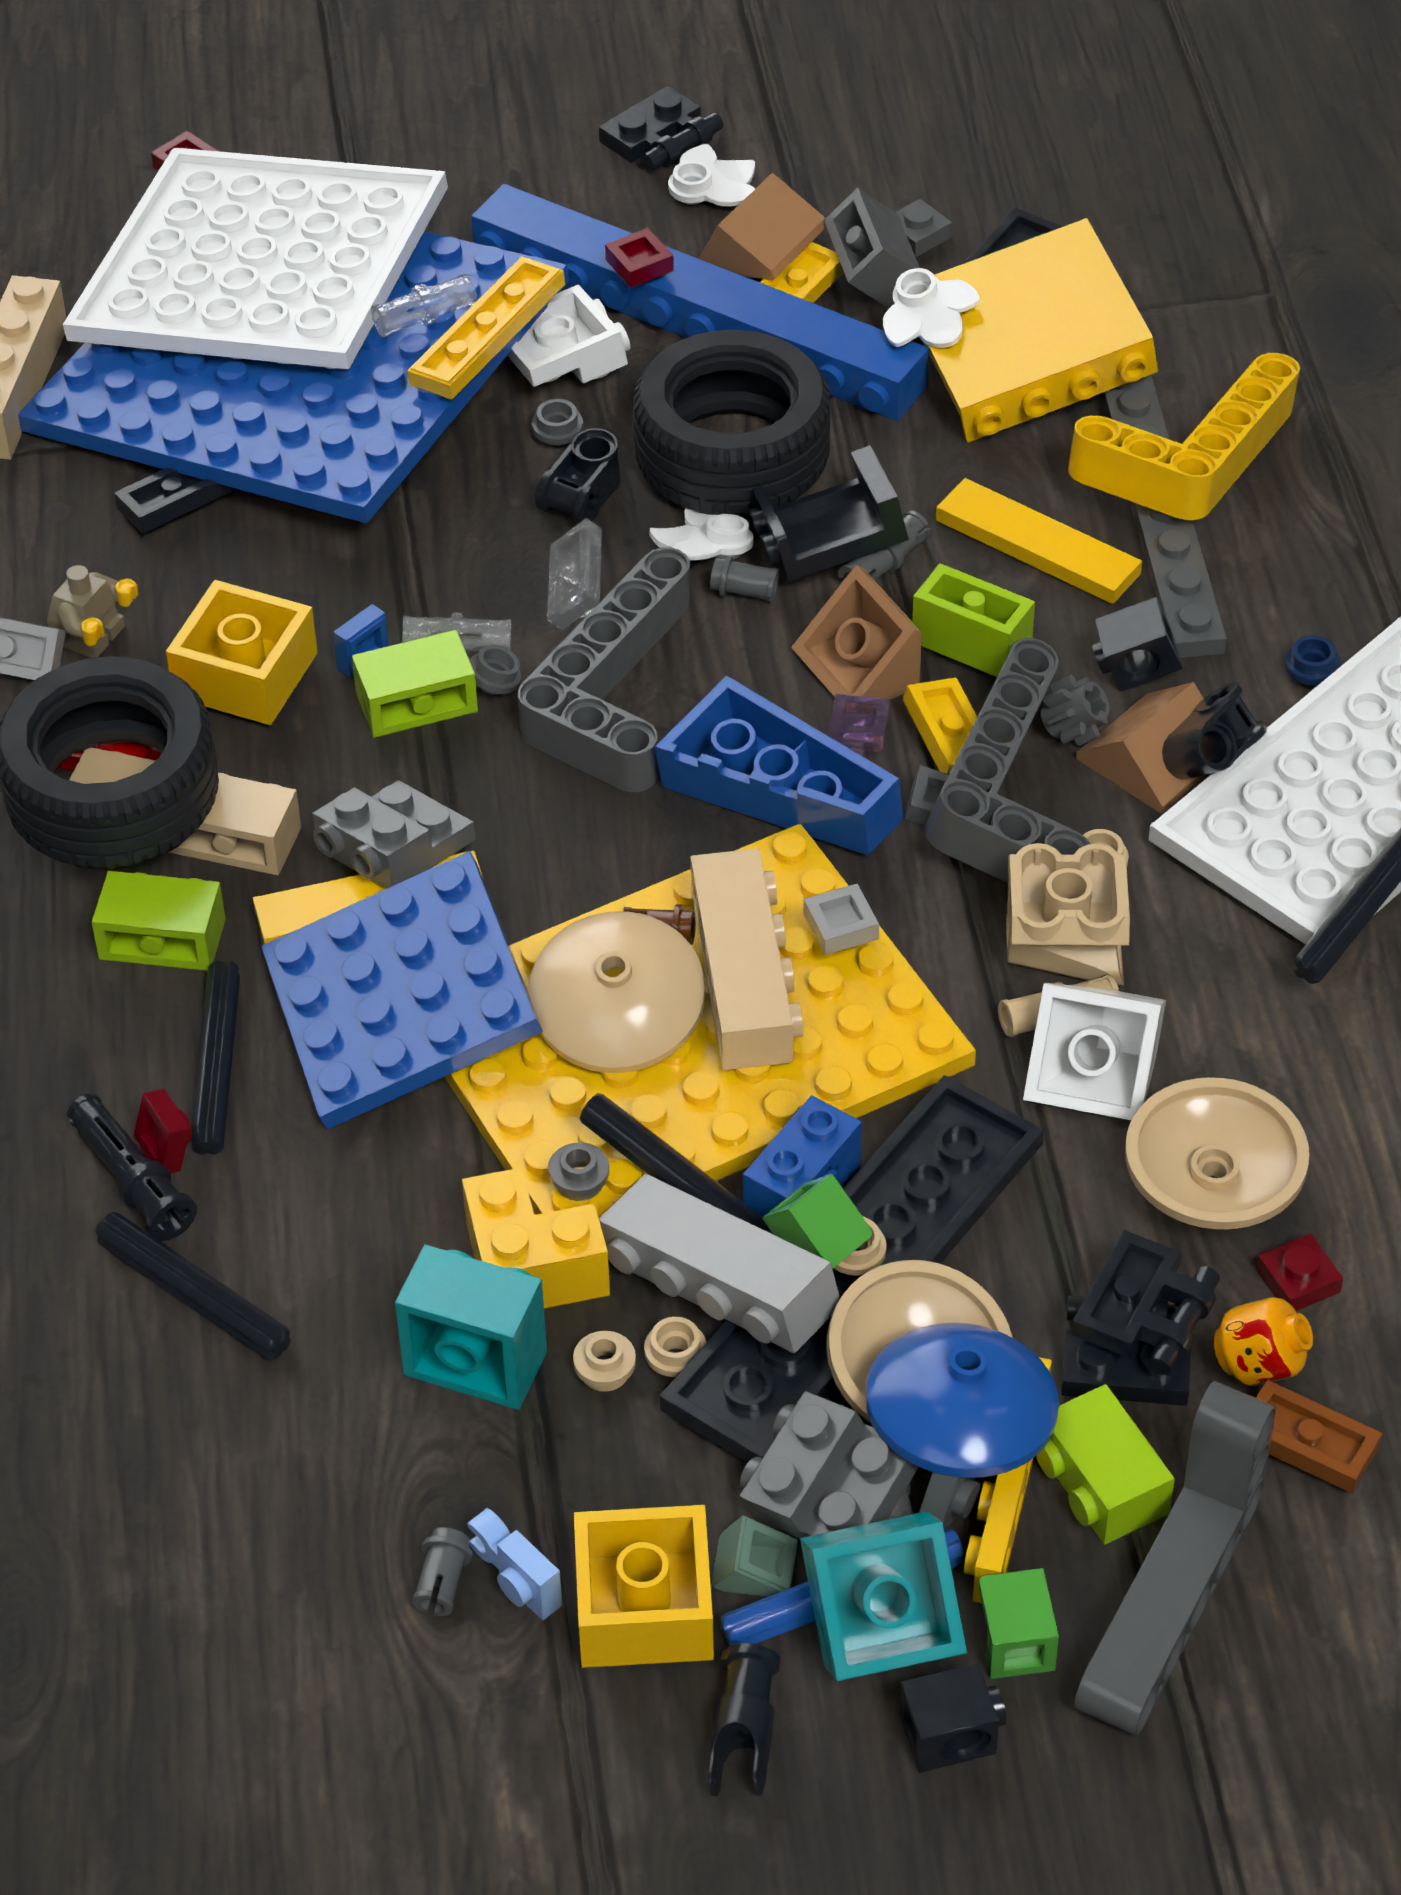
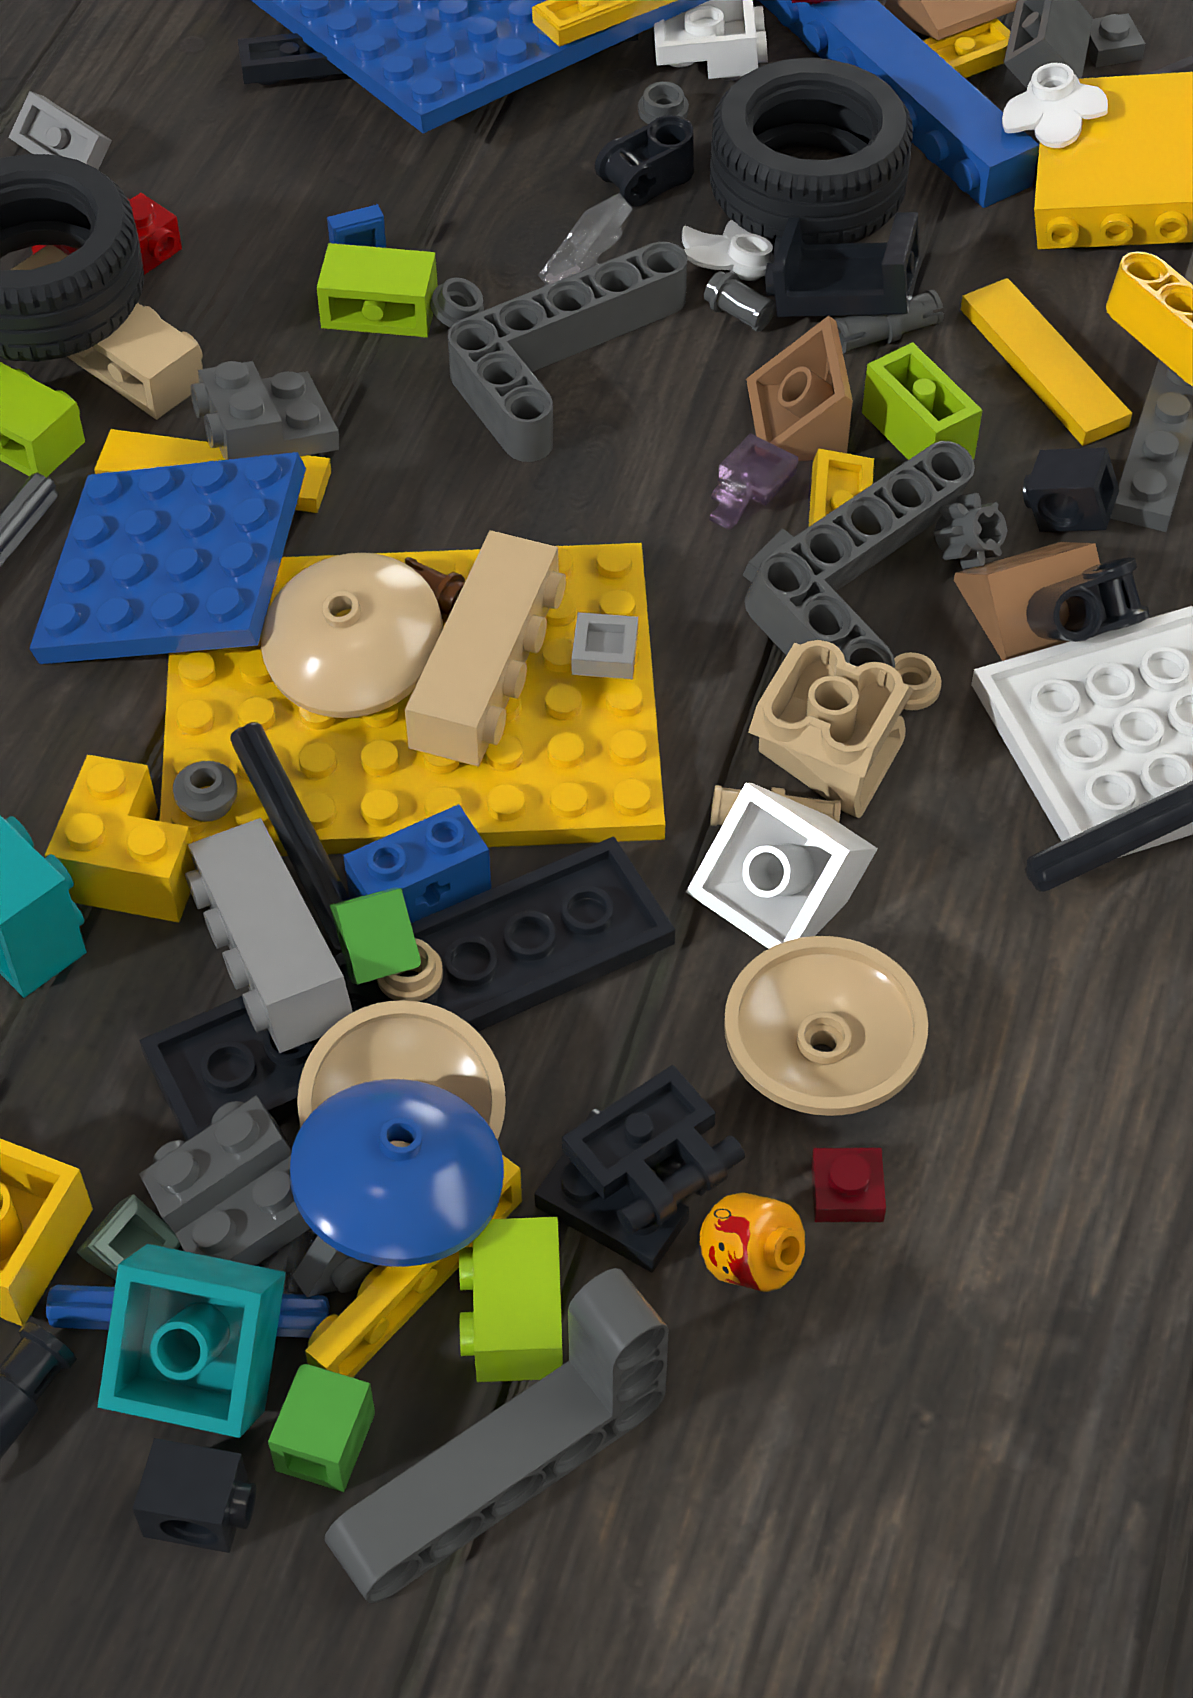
camera: 25 degrees right, 5 degrees up
dark tan piece [47,565,138,658] -> none
yellow brick [166,580,318,725] -> none
clear pin [402,613,511,651] -> none
tan plate [573,1331,636,1391] -> none
tan plate [644,1317,706,1377] -> none
blue wedge [655,676,904,856] -> none
dark orange plate [1256,1379,1383,1494] -> none

